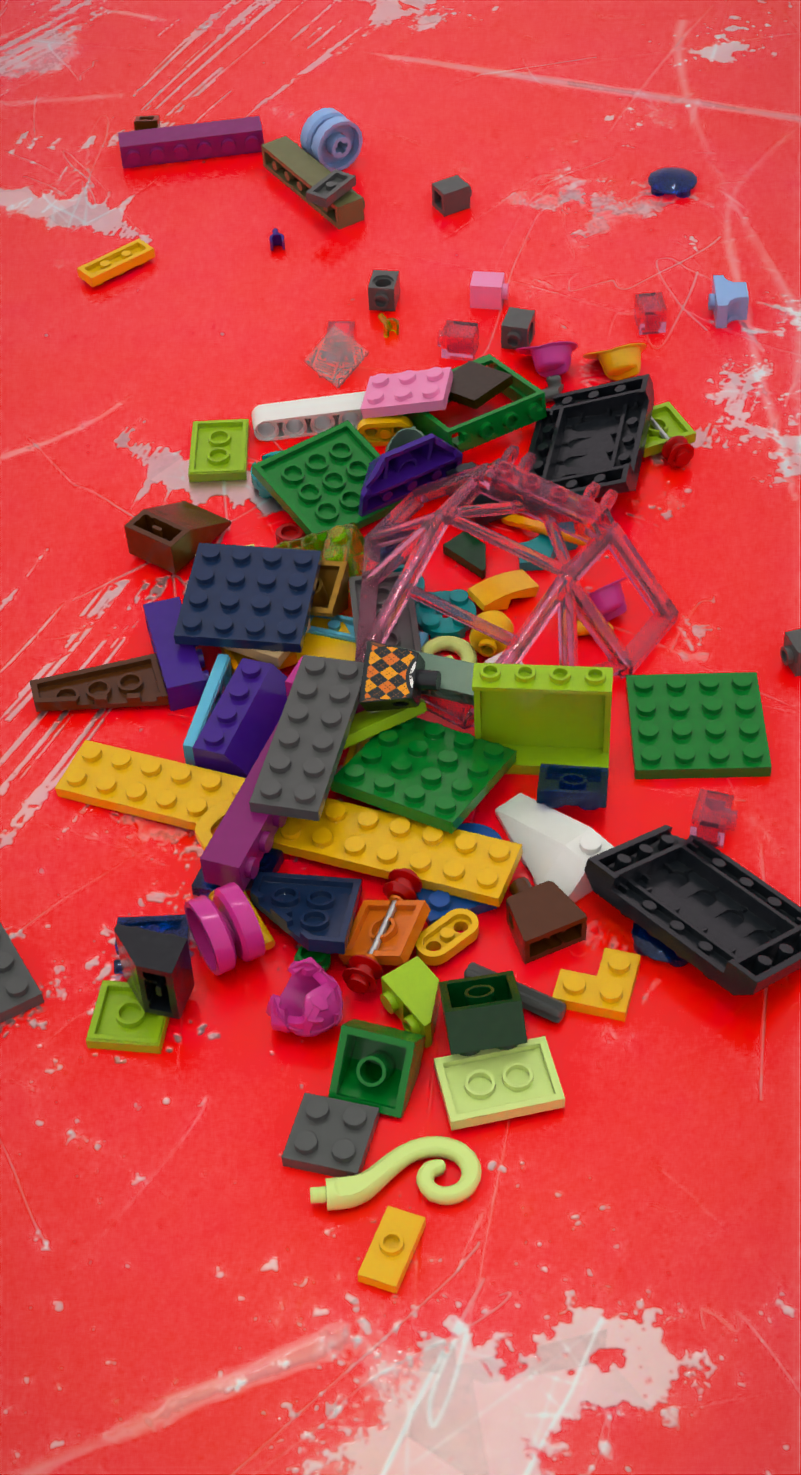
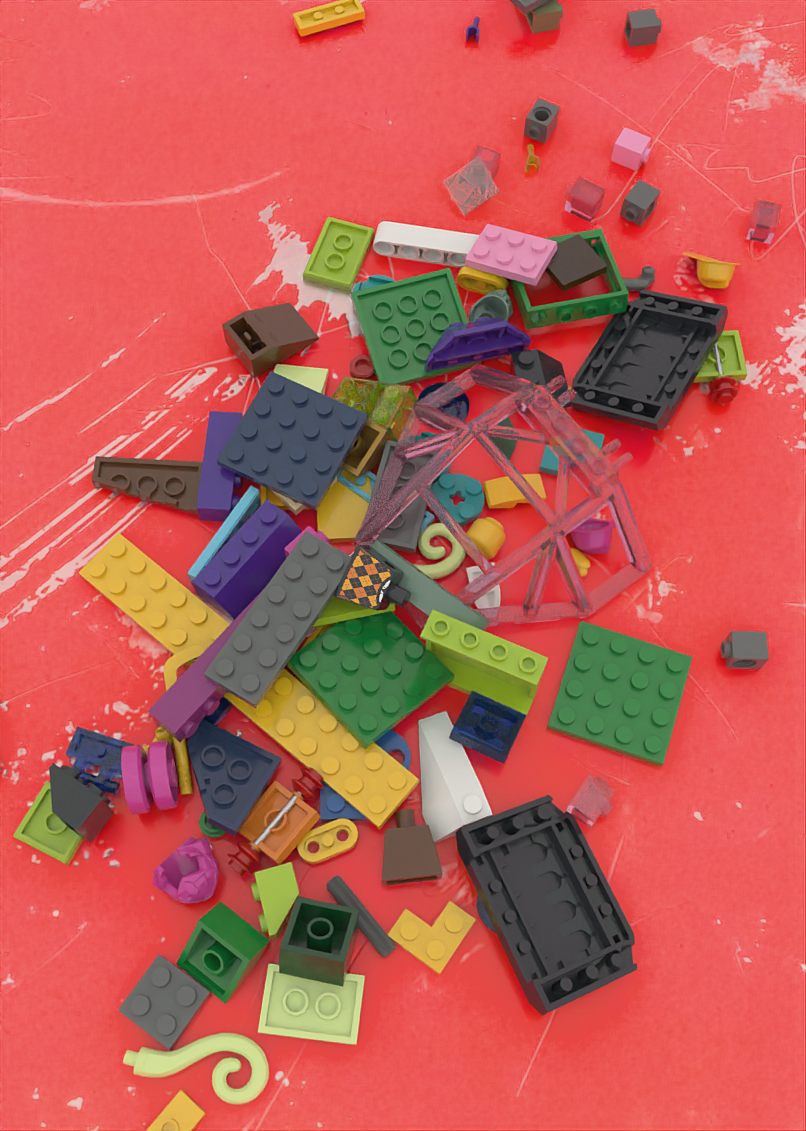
camera: 15 degrees right, 20 degrees up
dark pink piece [516,341,578,378] -> none

